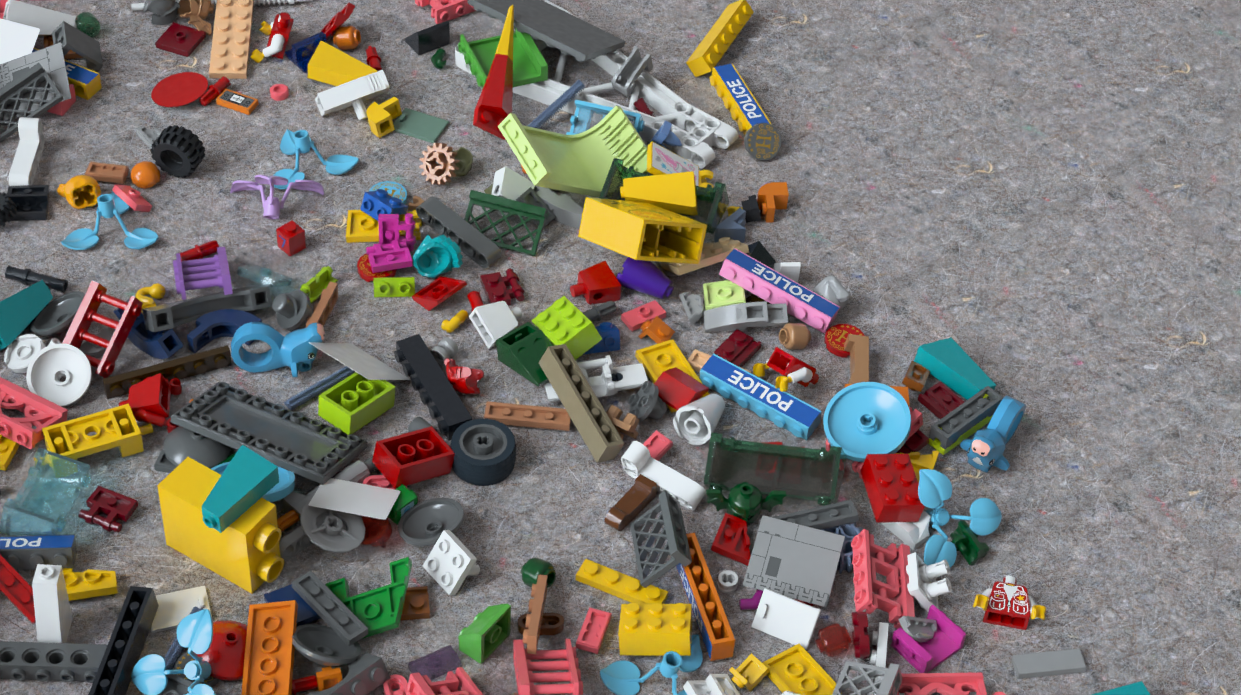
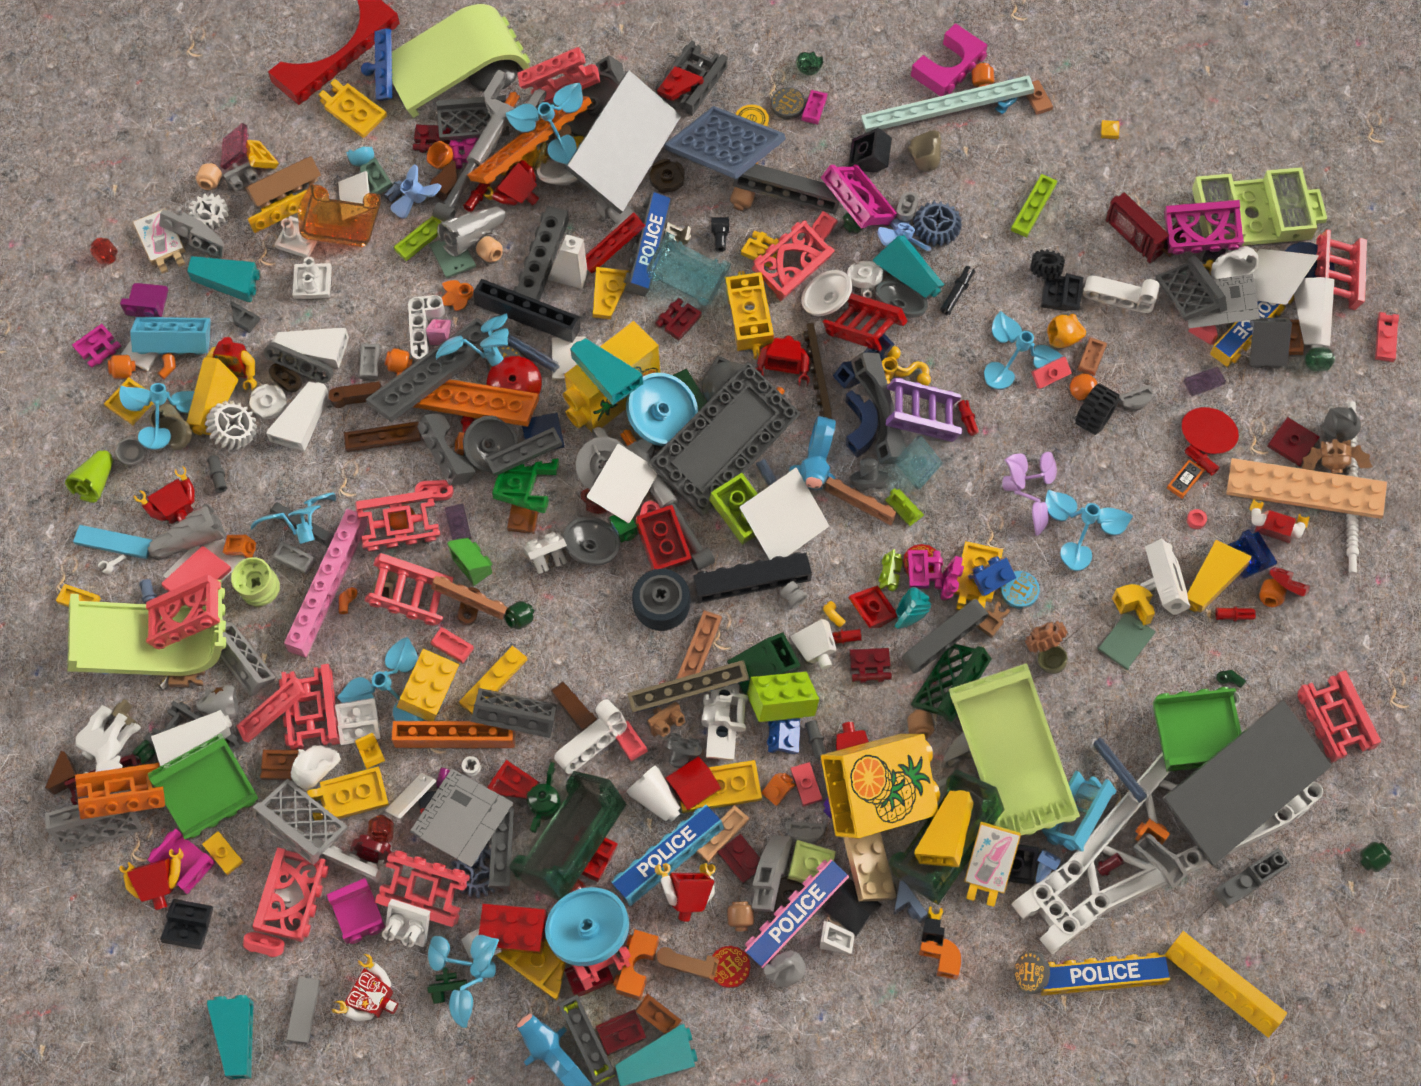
camera: 110 degrees right, 20 degrees up
red brick [276,220,306,257] -> none
black slope [405,21,450,56] -> none
red helmet [444,358,484,394] -> none
red plate [473,5,514,140] -> none
light grey plate [898,616,937,642] -> none
none -> medium nougat head [907,709,935,740]
none -> orange bracket [1135,819,1170,845]
none -> clear purple plate [1183,366,1226,396]
none -> dark grey slope [1213,848,1291,908]

